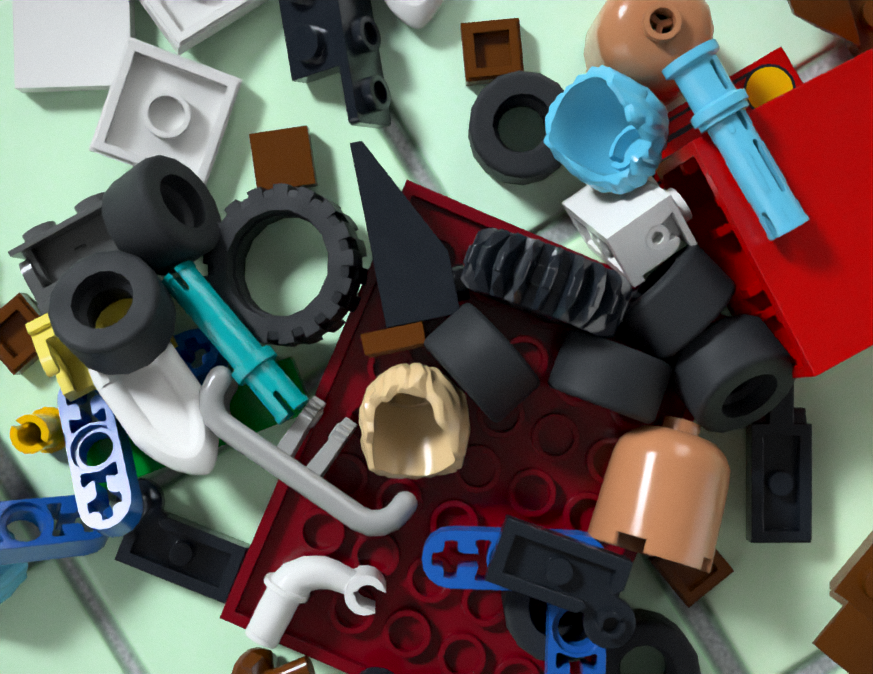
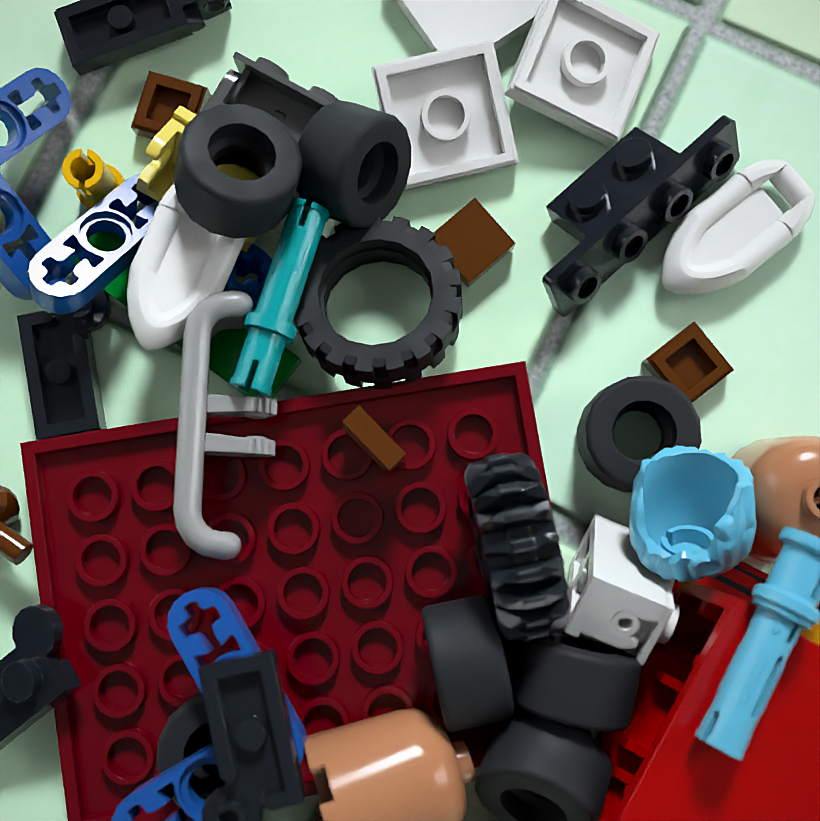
camera: 60 degrees right, 5 degrees down
white piece [245,556,386,649] -> none
black slope [350,141,470,328] -> none
tan hair [359,363,471,480] -> none
black tyre [424,303,540,423] -> none

